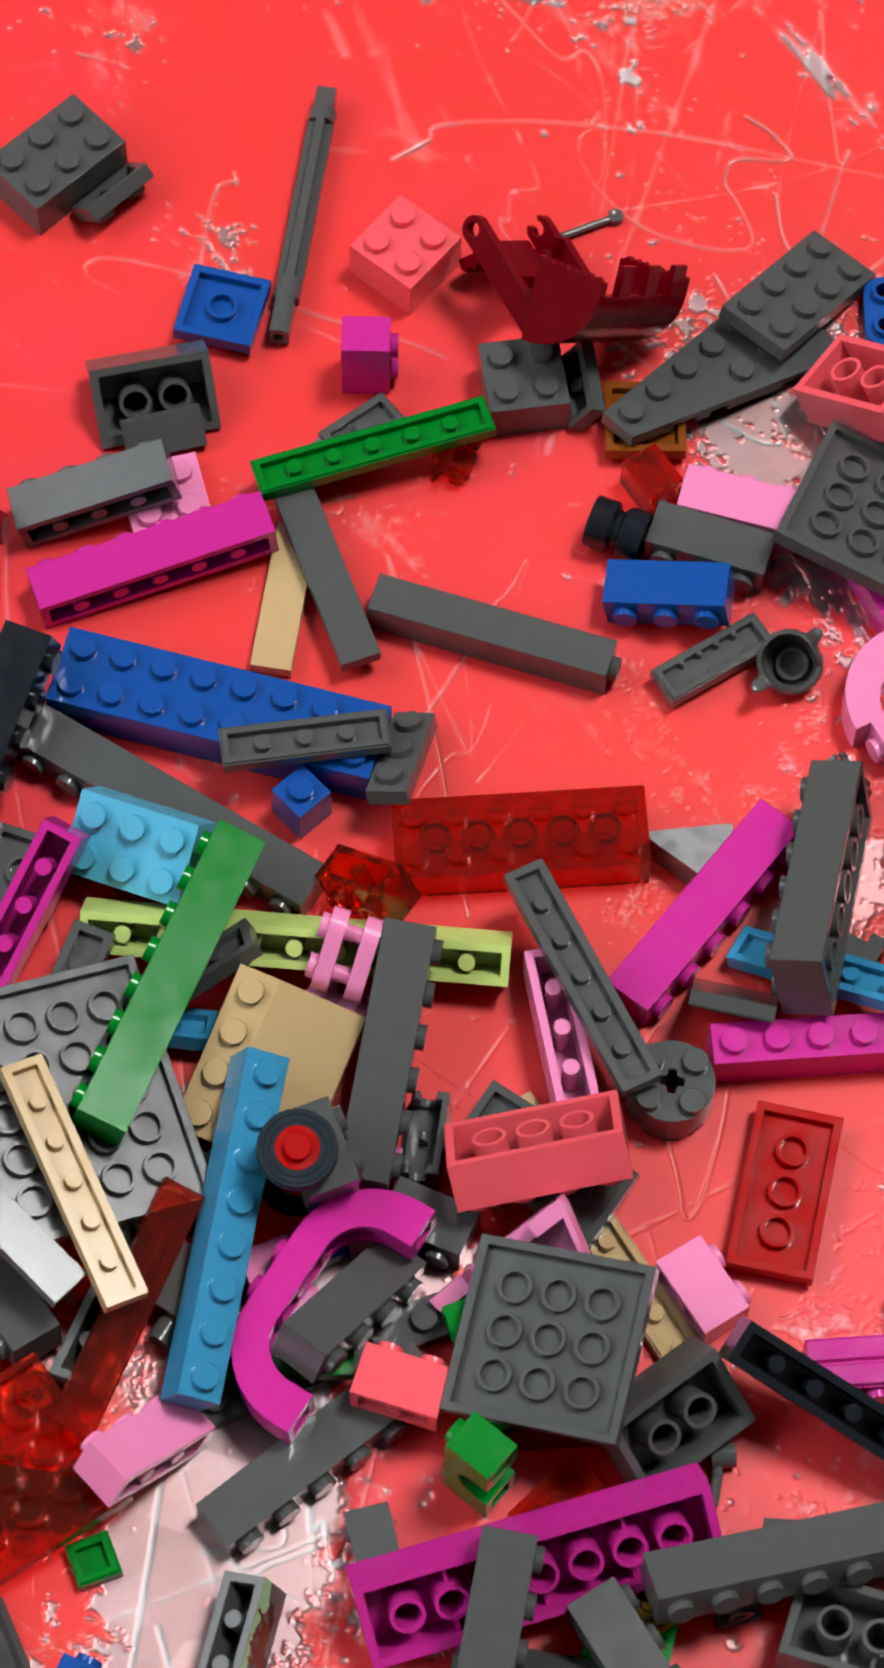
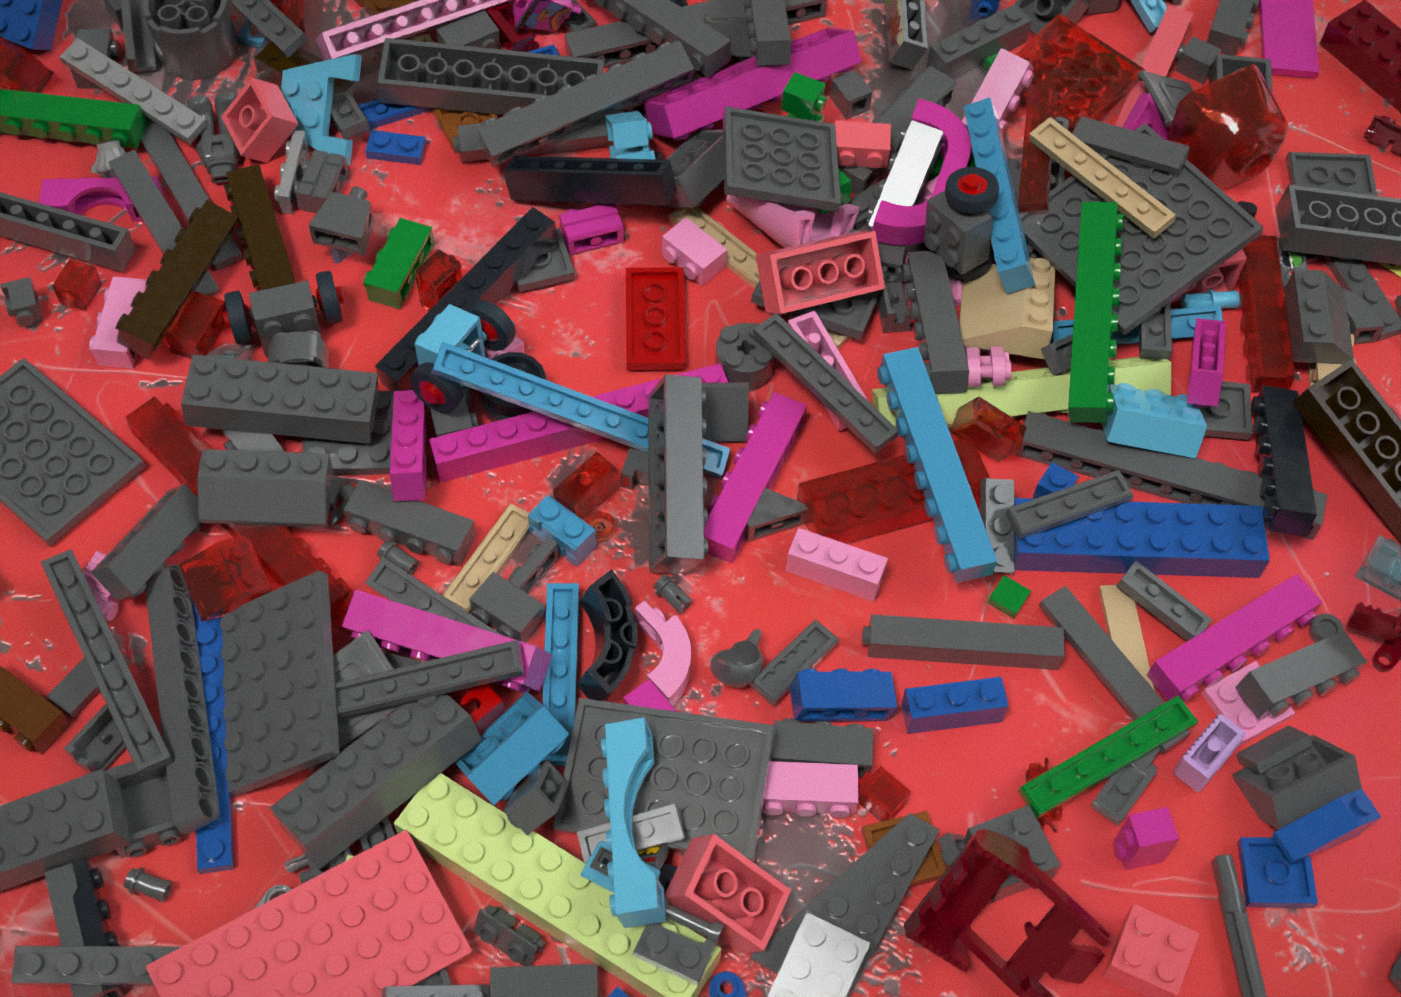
camera: 165 degrees right, 5 degrees down
black wheel [582,495,654,560] -> none
none -> medium azure piece [605,111,655,159]
none -> bright pink brick [786,528,888,602]
none -> dark azure brick [877,347,997,583]
none -> blue brick [901,677,1009,734]
none -> dark grey brick [927,4,1032,79]
none -> green tile [987,575,1031,619]
none -> dark grey plate [1116,561,1212,641]
none -> lavender brick [1174,714,1246,792]
none -> blue slope [1272,788,1382,864]
none -> dark grey tile [1309,614,1344,643]

